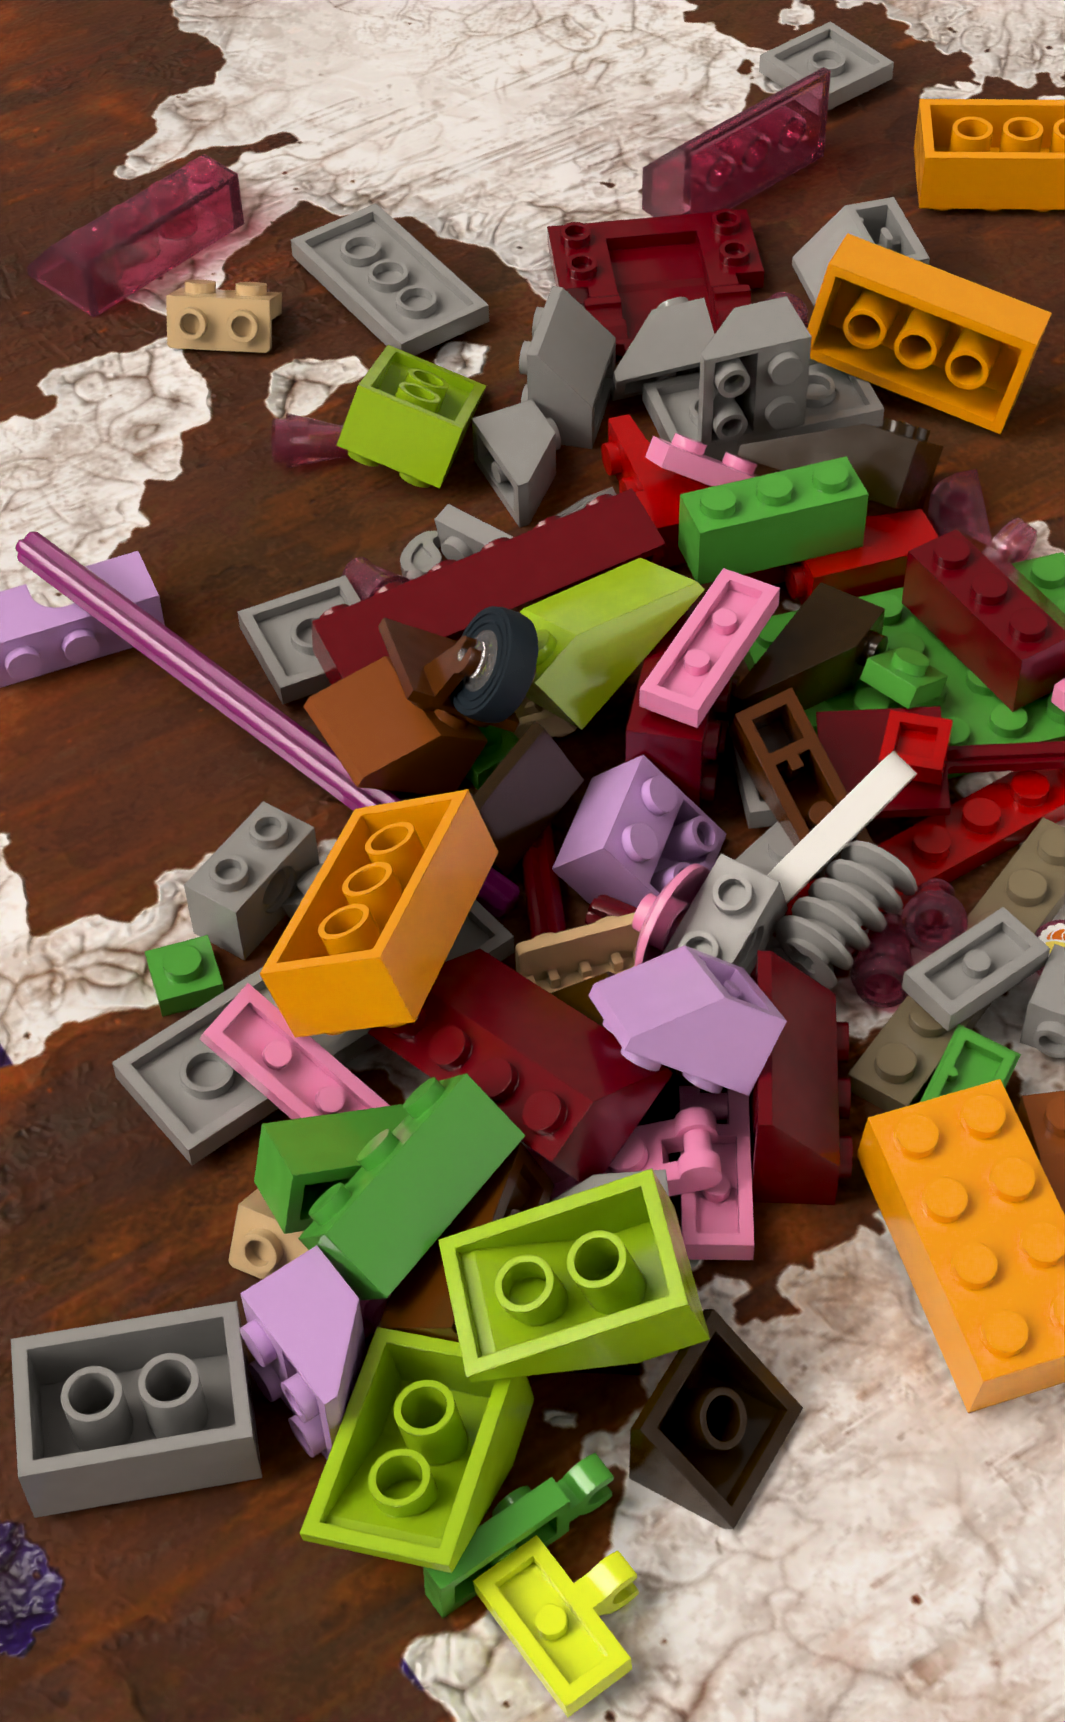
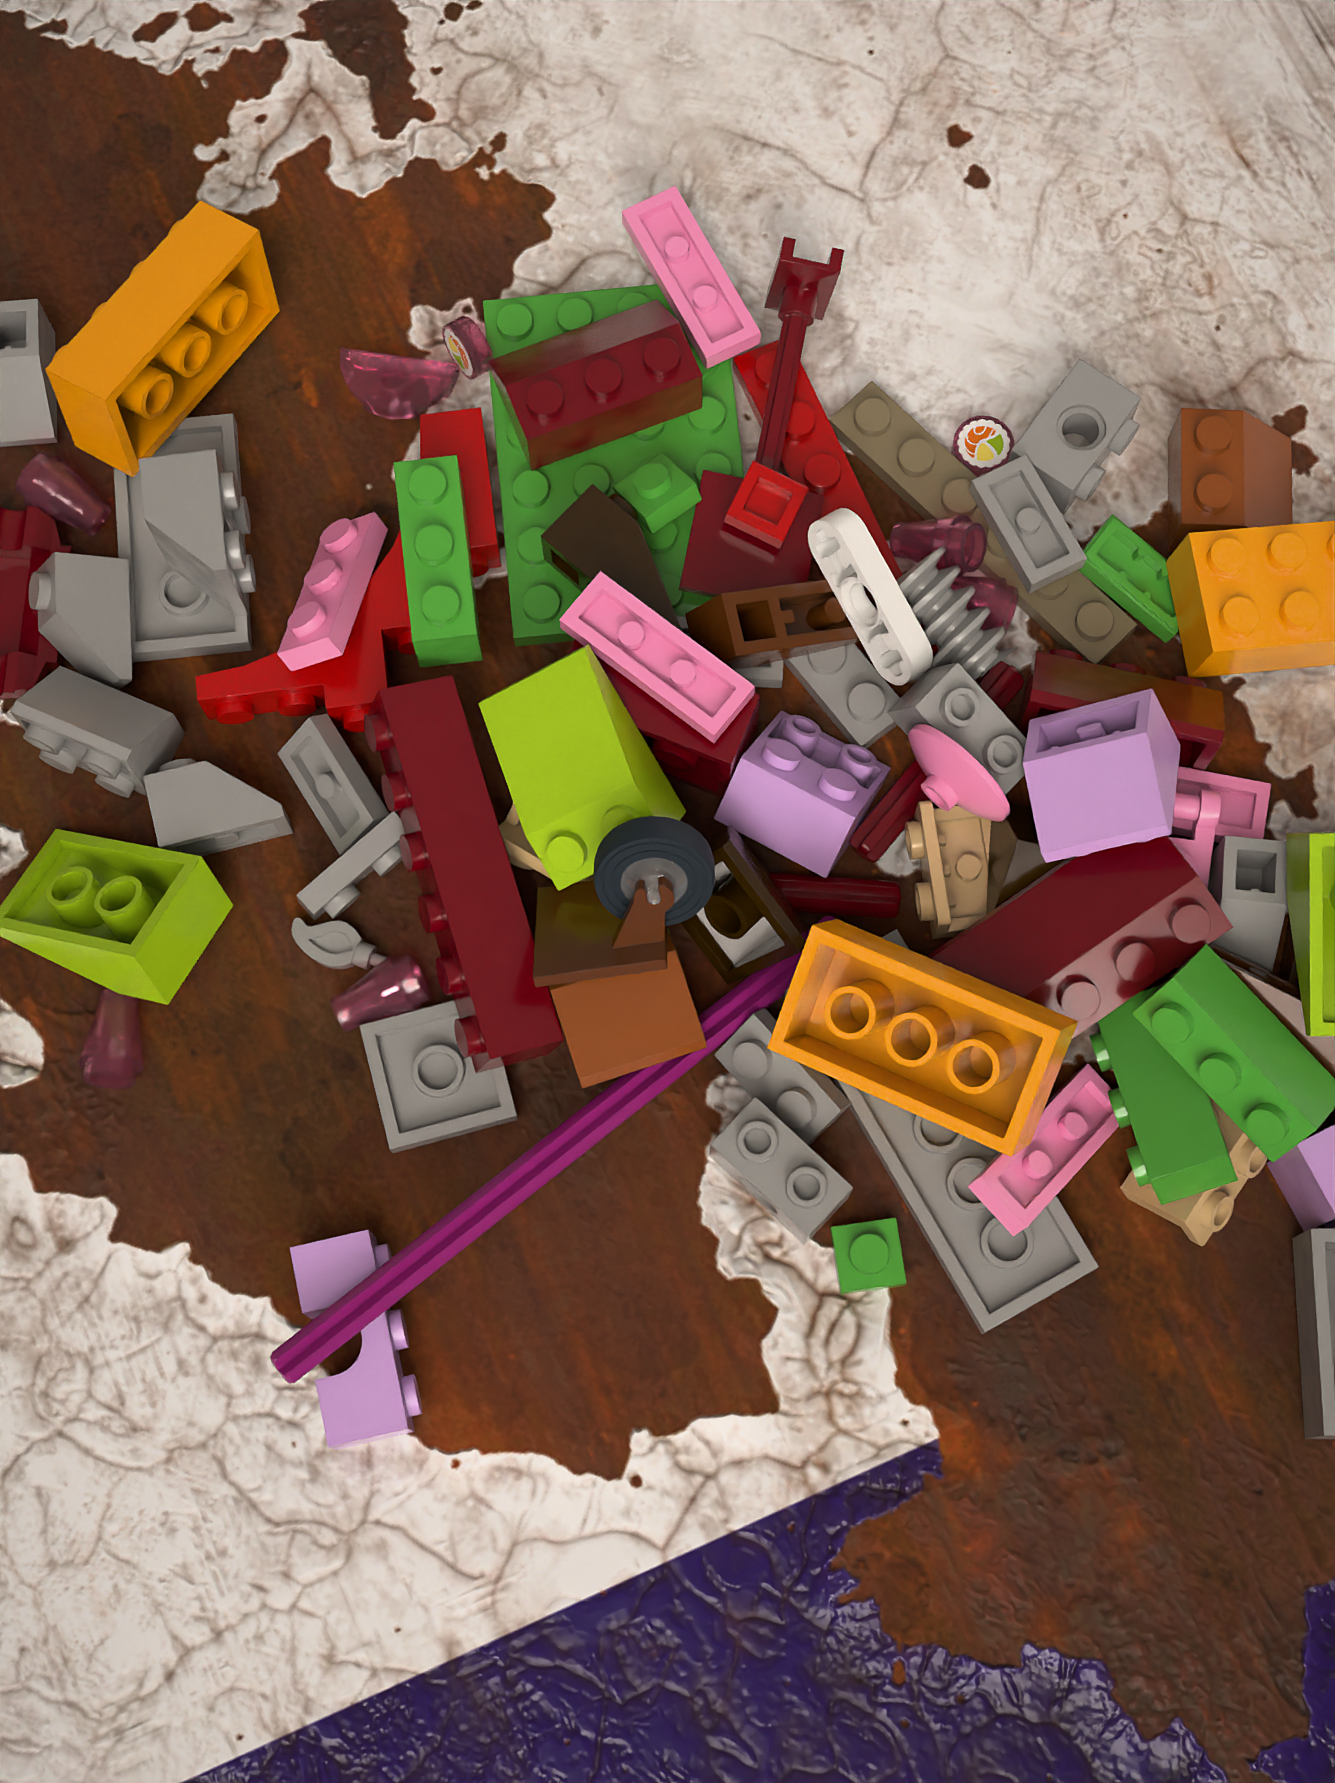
camera: 80 degrees left, 25 degrees up
dark brown slope [737,417,944,510] -> none

